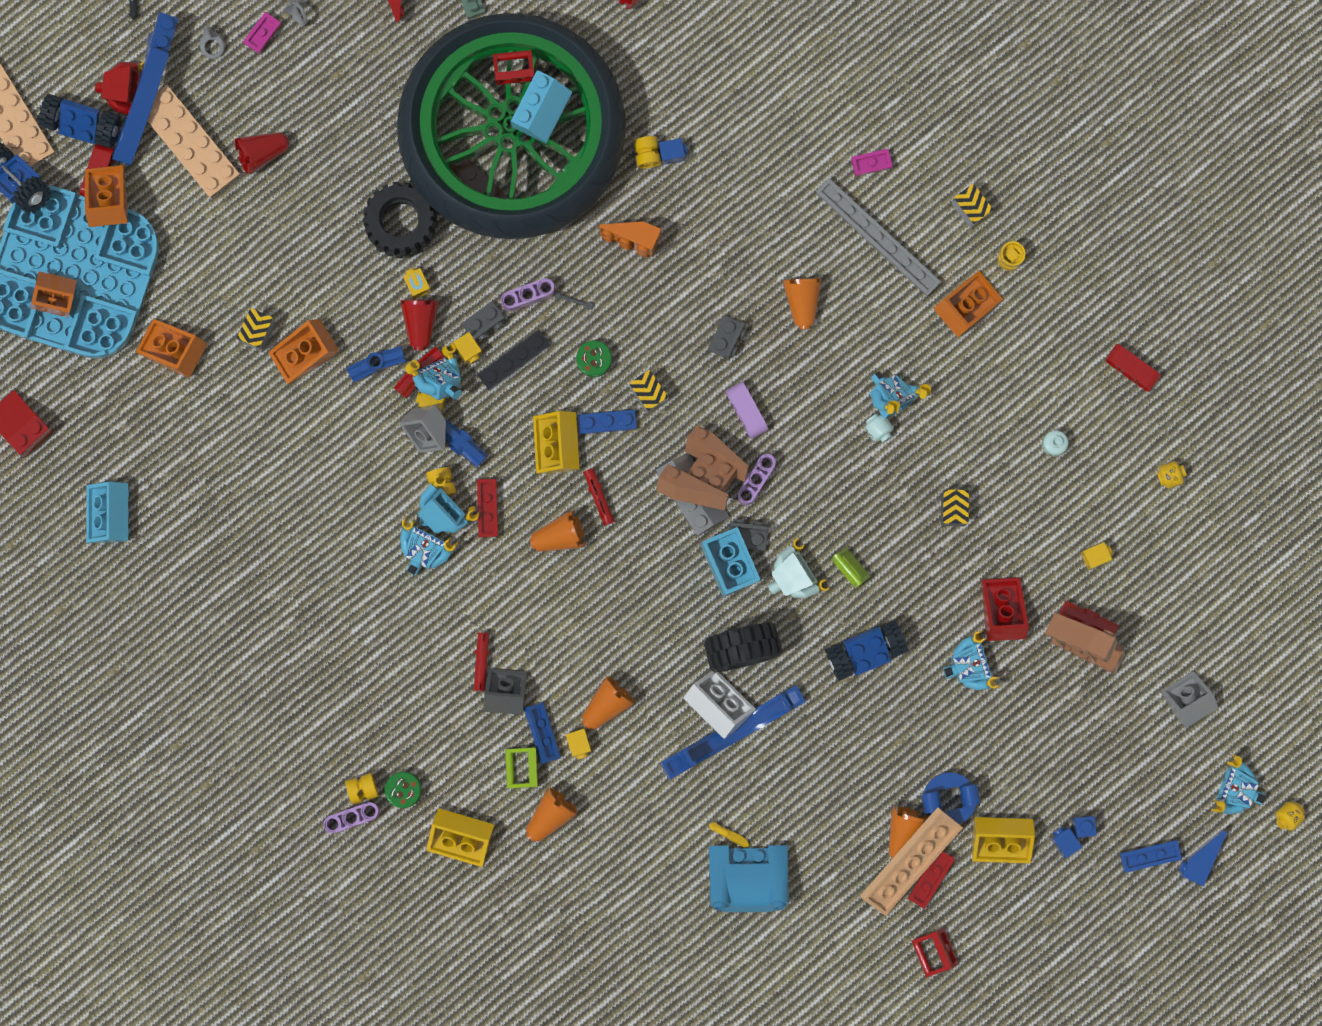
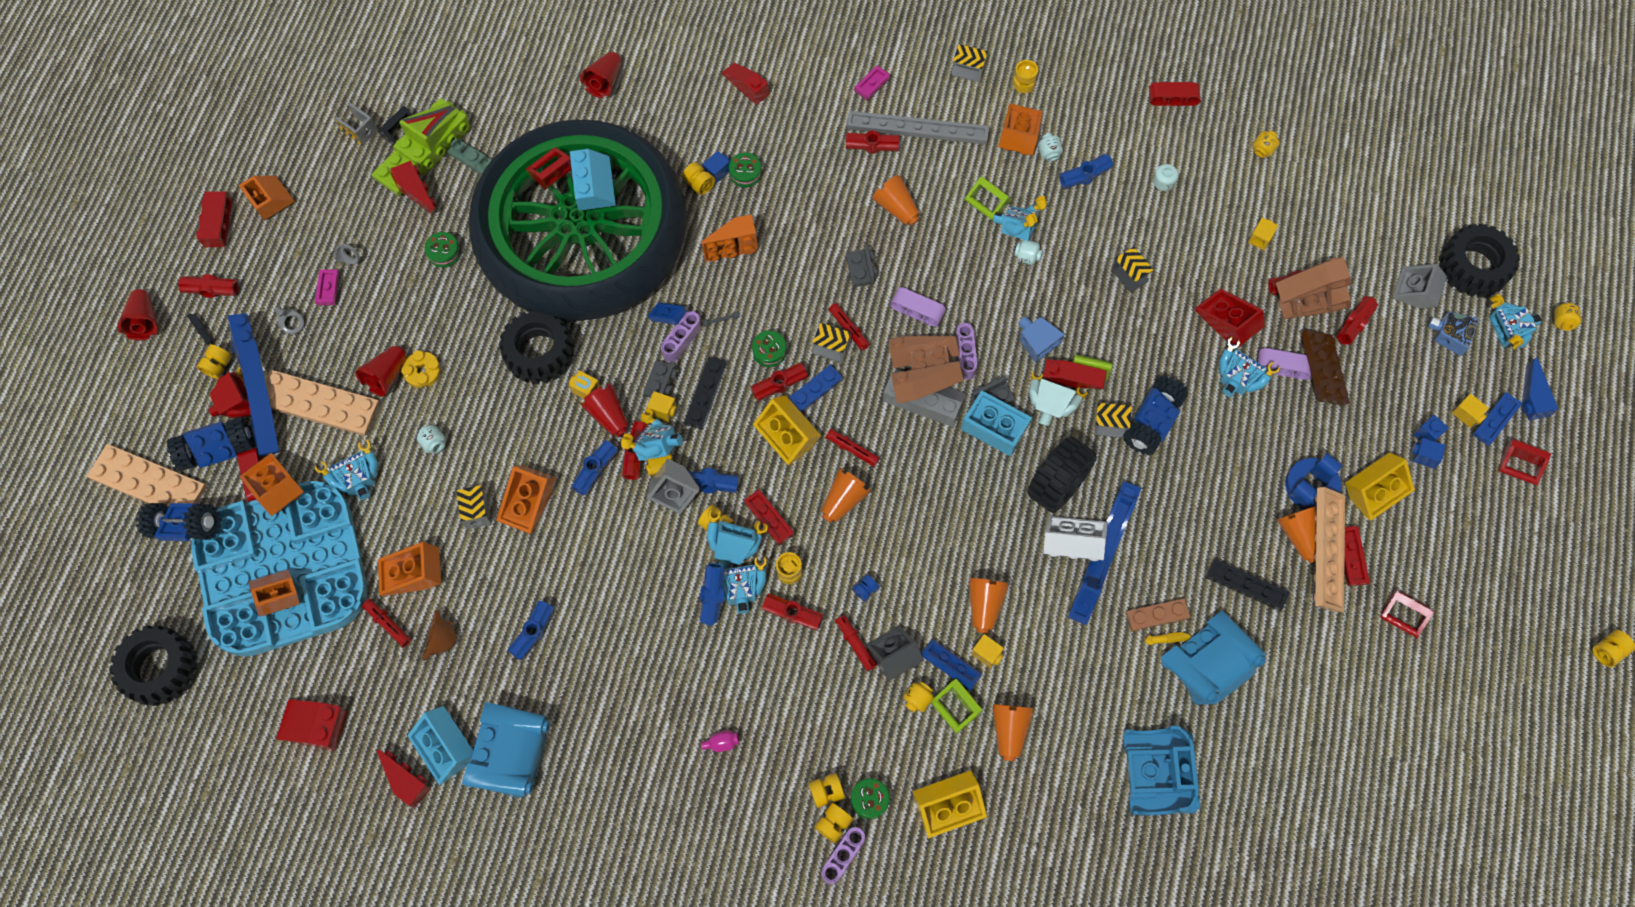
camera: 30 degrees left, 15 degrees down
none -> yellow wheel [196,344,232,379]
none -> medium azure torso [315,439,379,500]
none -> red pin [362,599,412,648]
none -> red slope [377,749,431,809]
none -> yellow plate [401,350,441,388]
none -> light aqua head [417,425,446,453]
none -> dark orange hat [422,610,456,661]
none -> green head [424,232,461,268]
none -> dark azure piece [462,702,550,798]
none -> blue piece [507,601,555,661]
none -> blue plate [648,303,687,325]
none -> blue piece [699,563,724,625]
none -> dark pink plant [701,730,739,752]
none -> red slope [721,63,769,105]
none -> green head [728,152,762,188]
none -> red piece [750,362,808,402]
none -> red piece [762,593,824,631]
none -> yellow wheel [776,552,802,585]
none -> yellow wheel [808,773,845,808]
none -> red pin [828,303,870,351]
none -> red piece [846,130,899,154]
none -> blue wheel [852,574,880,602]
none -> yellow head [903,681,934,713]
none -> lime tile [965,176,1012,221]
none -> medium blue torso [1018,316,1064,363]
none -> light aqua head [1038,133,1063,162]
none -> red slope [1043,359,1107,389]
none -> blue piece [1059,154,1114,189]
none -> piece [1094,403,1132,438]
none -> dark azure piece [1123,726,1200,816]
none -> nougat plate [1125,599,1190,632]
none -> black plate [1206,559,1290,612]
none -> lavender beam [1258,348,1312,380]
none -> reddish brown plate [1301,330,1350,406]
none -> red piece [1336,296,1379,345]
none -> torso [1428,312,1479,356]
none -> black tyre [1439,224,1520,297]
none -> yellow brick [1452,393,1489,428]
none -> red tile [1498,439,1551,486]

